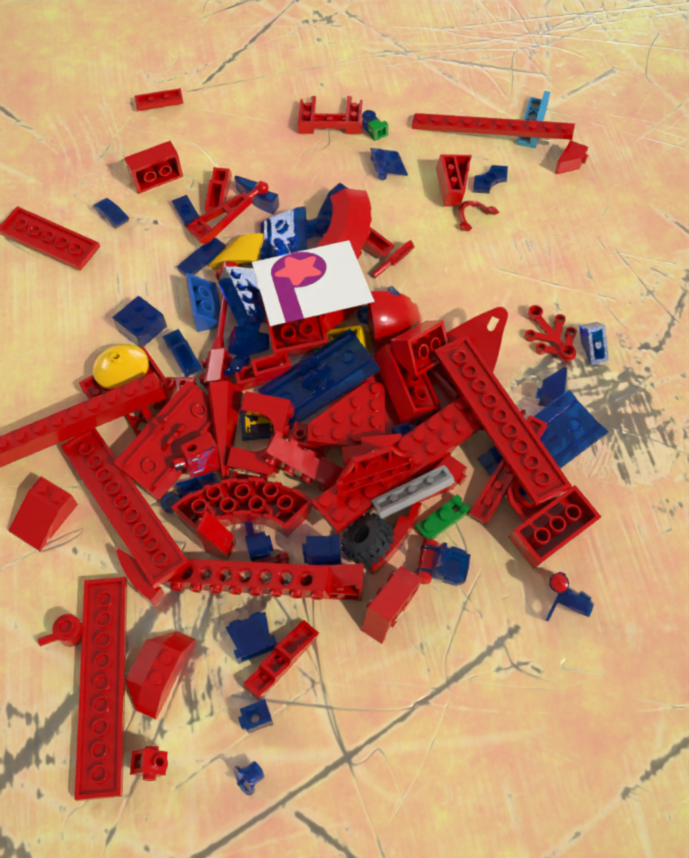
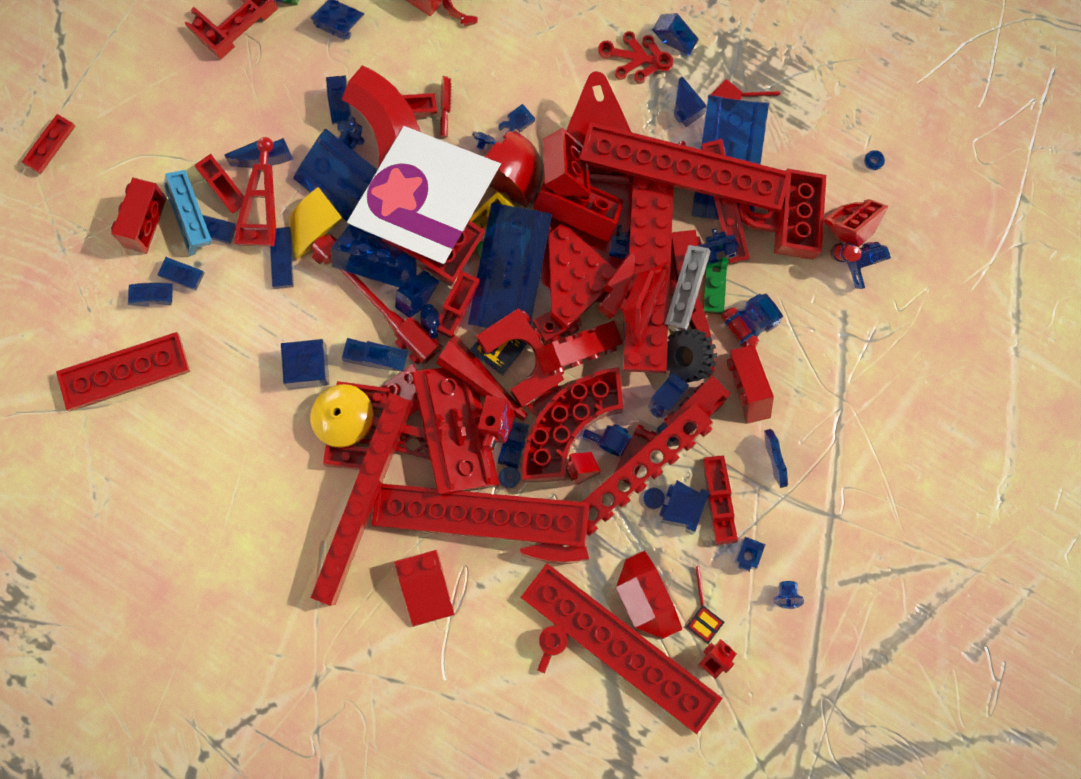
camera: 50 degrees left, 15 degrees up
blue slope [185,273,220,332] -> none
none -> clear blue plate [157,257,205,291]
none -> dark azure fence [163,170,212,256]
none -> clear blue plate [498,103,535,134]
none -> clear blue piece [643,488,665,509]
none -> piece [686,566,725,644]
none -> clear blue hips [698,228,739,265]
none -> red piece [710,79,781,112]
none -> clear blue tile [764,429,788,488]
none -> red wedge [824,199,888,247]
none -> clear blue plate [864,150,885,170]

